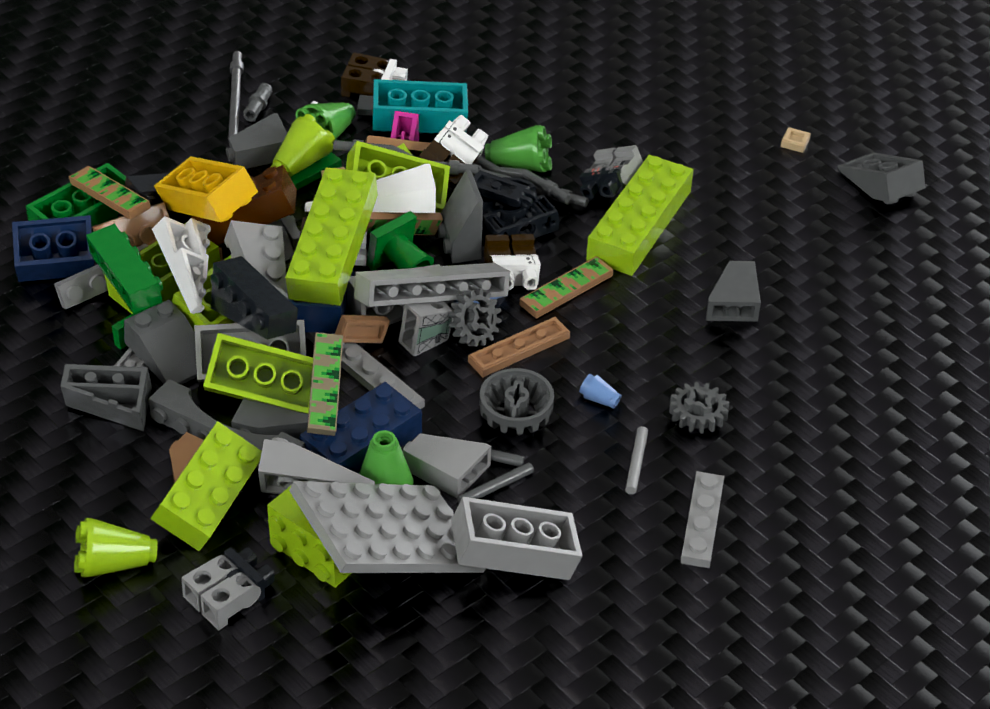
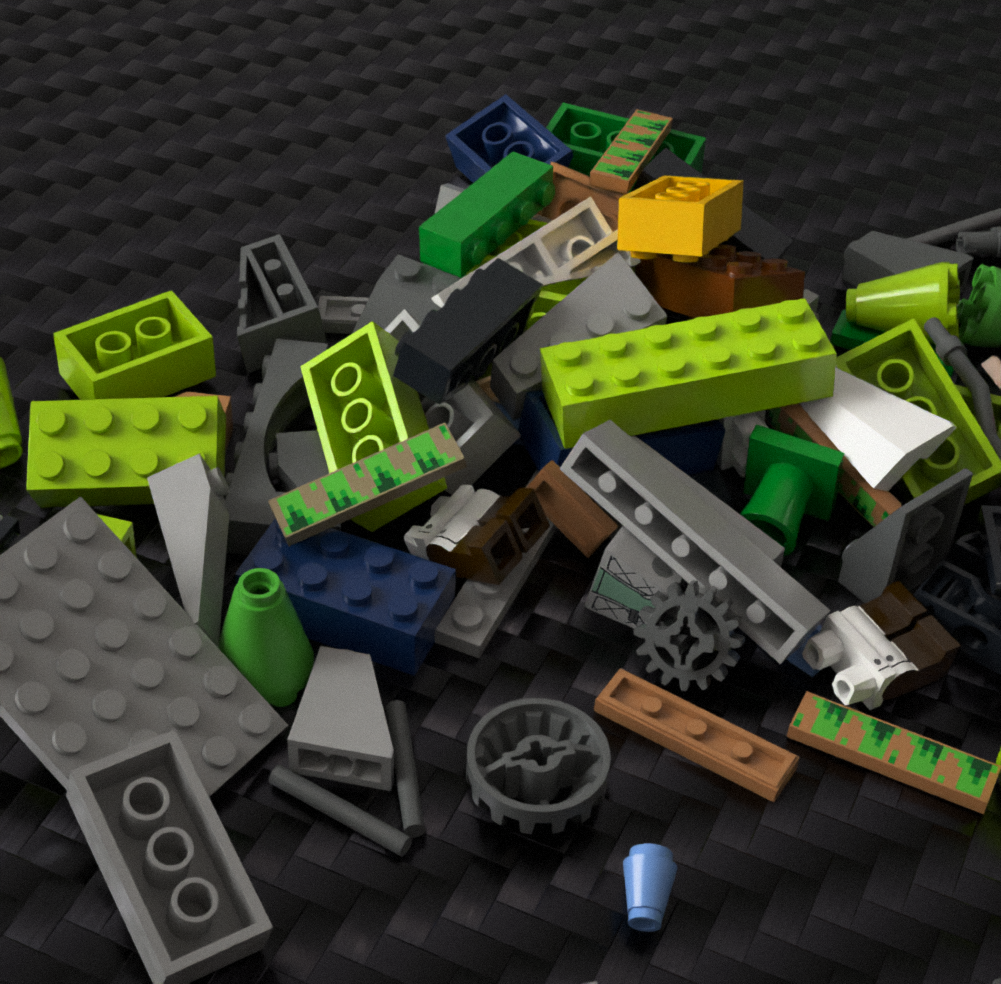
camera: 65 degrees right, 0 degrees up
none -> lime brick [53,290,216,400]
none -> dark brown hips [404,484,550,585]

